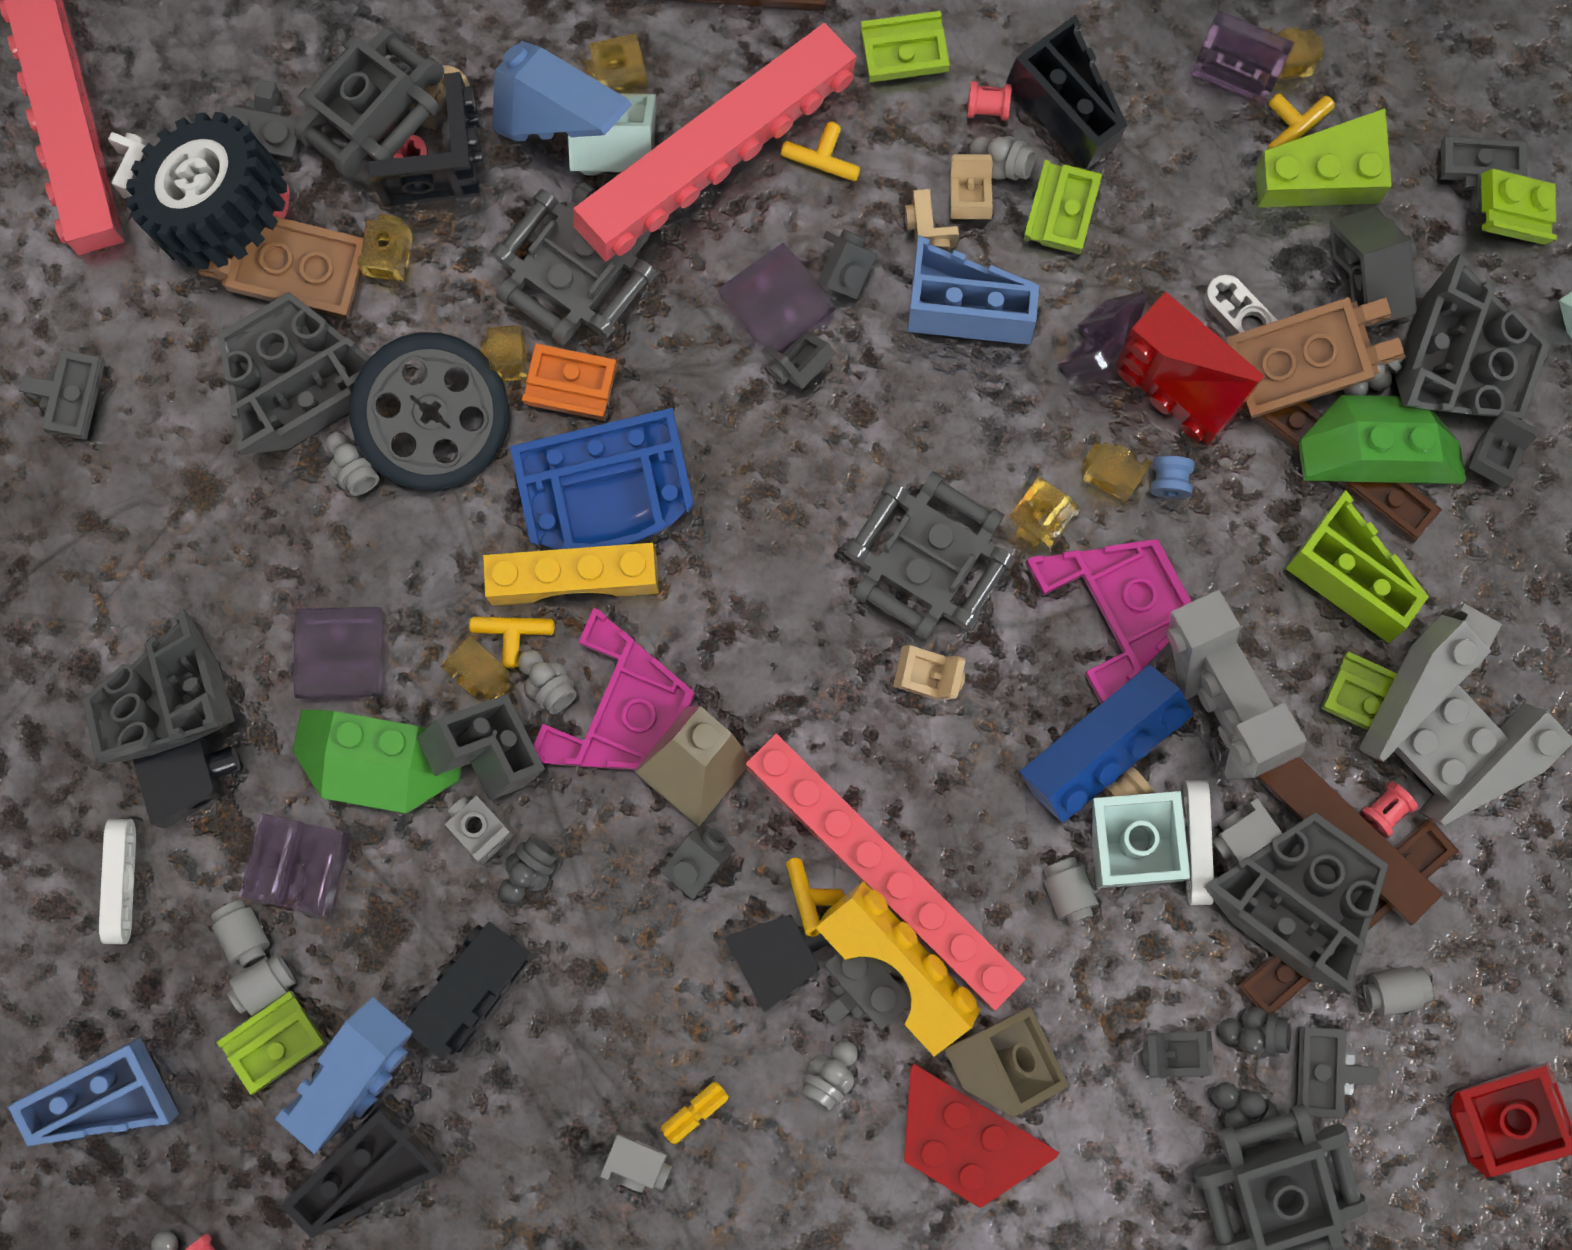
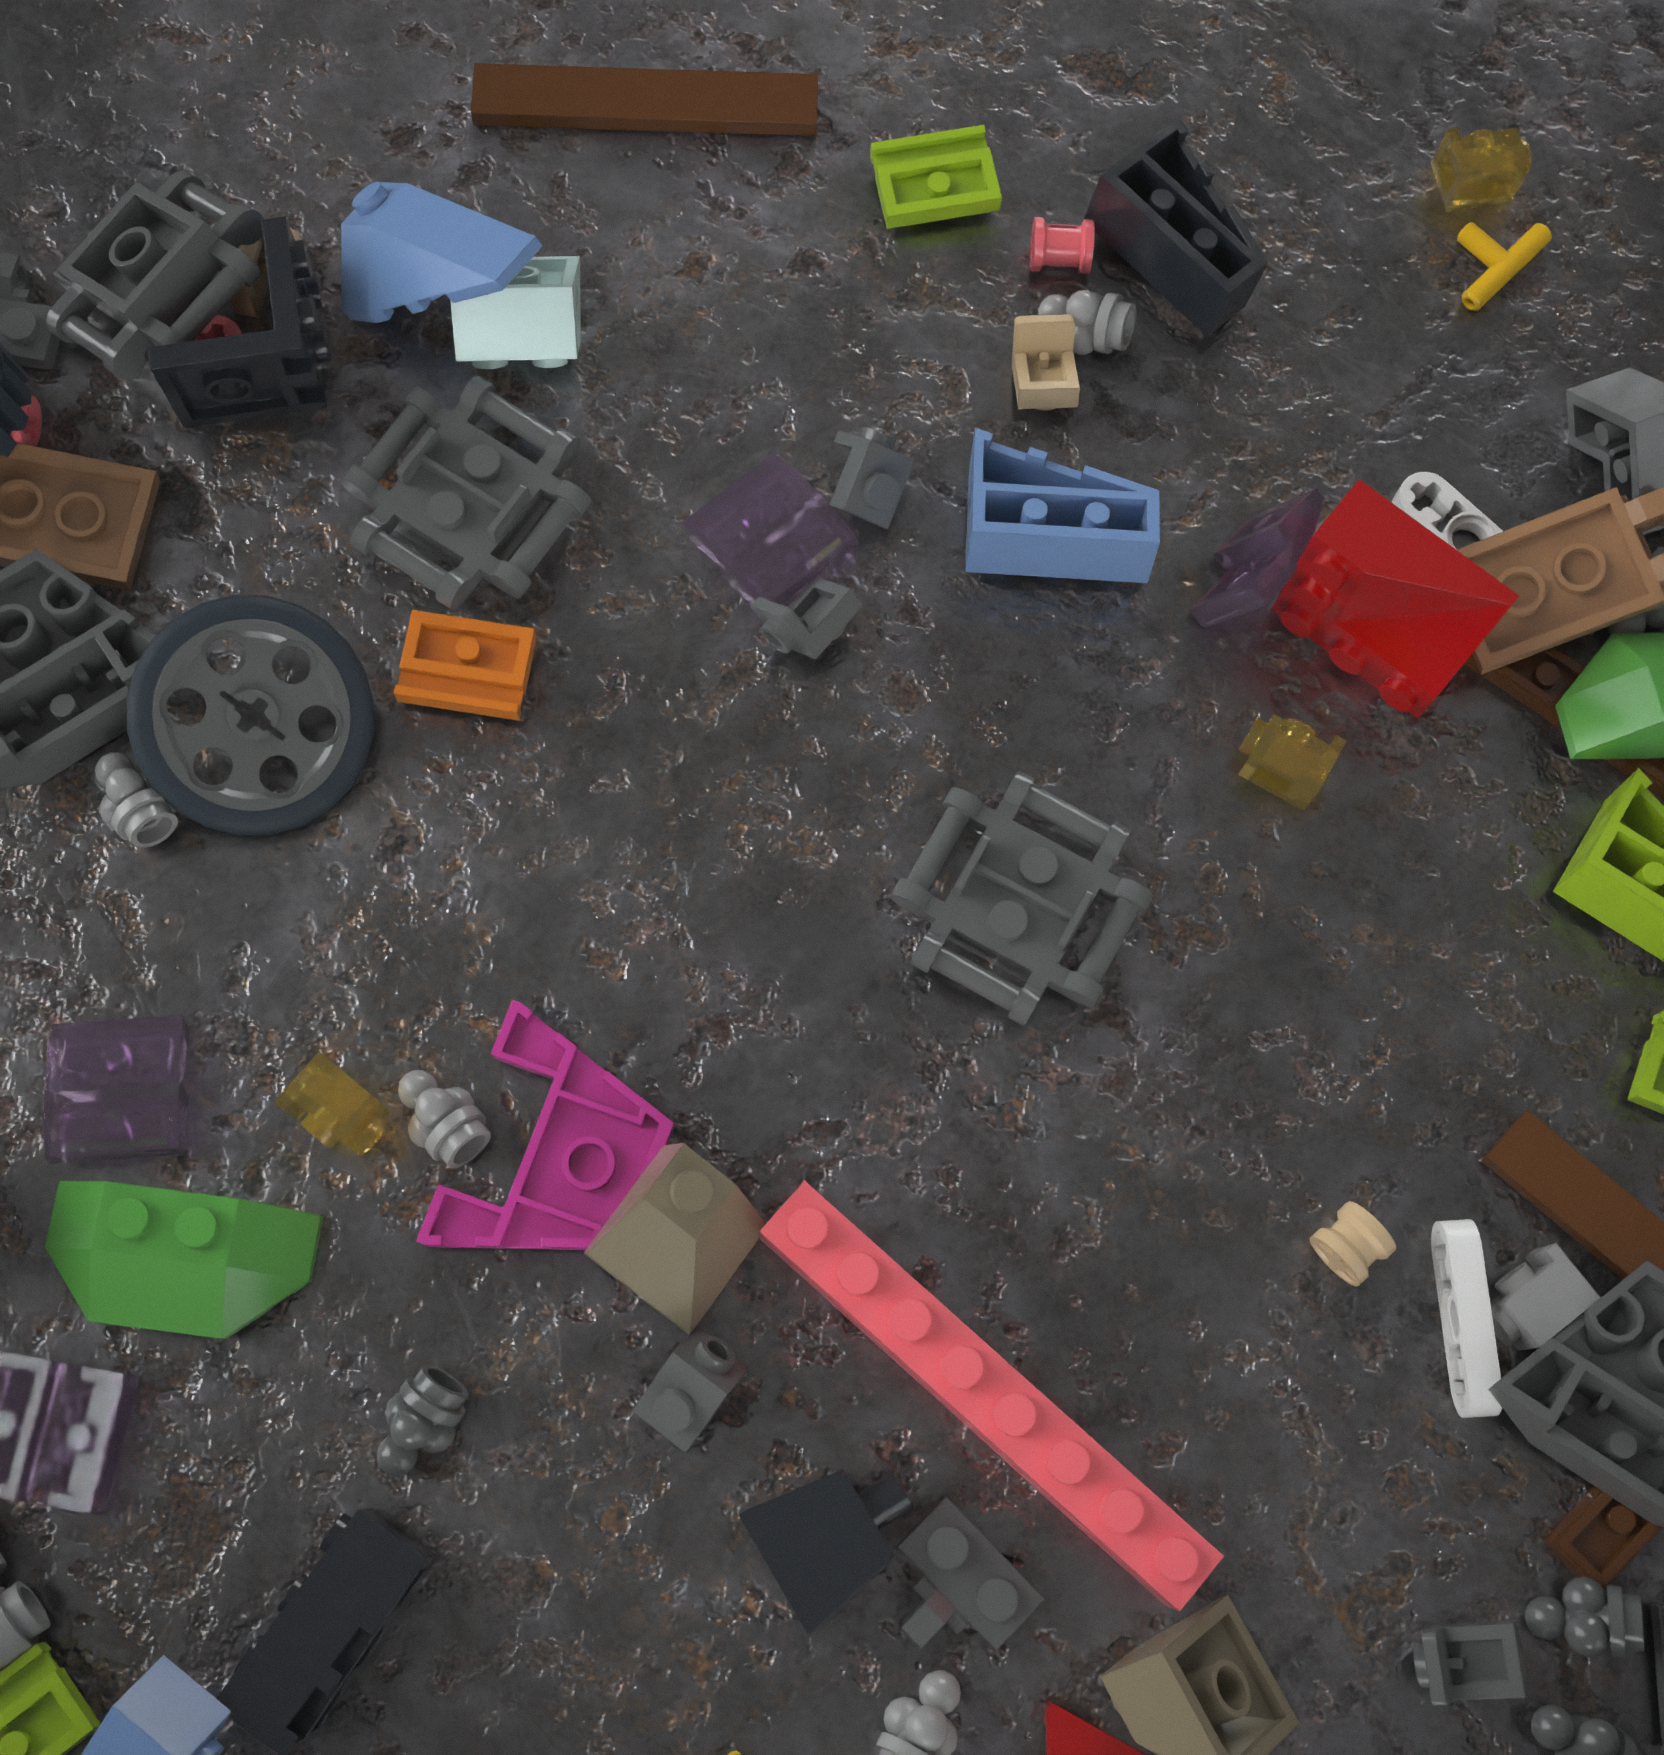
camera: 10 degrees left, 5 degrees down
clear yellow brick [357,214,413,282] -> none
dark grey brick [417,694,545,801] -> none
light grey brick [444,795,515,865] -> none
yellow piece [469,617,555,668] -> none
clear yellow brick [481,325,528,381] -> none
yellow arch [483,542,659,606] -> none
blue slope [510,408,694,550] -> none
coral brick [573,22,857,262] -> none
clear yellow brick [584,33,648,91] -> none
yellow piece [780,122,861,182] -> none
yellow piece [786,857,845,937] -> none
yellow arch [815,881,981,1057] -> none
tan bracket [893,645,966,700] -> none
tan bracket [905,189,959,252] -> none
clear yellow brick [1009,476,1081,548] -> none
blue brick [1019,664,1193,823] -> none
lime plate [1023,160,1102,255] -> none
dark pink wing [1026,539,1192,704] -> none
light grey brick [1043,857,1099,925] -> none
light aqua slope [1092,791,1190,889] -> none
medium blue wheel [1150,456,1195,499] -> none
light grey wedge [1166,589,1307,779] -> none
clear purple slope [1191,10,1295,106] -> none
lime wedge [1255,108,1392,208] -> none

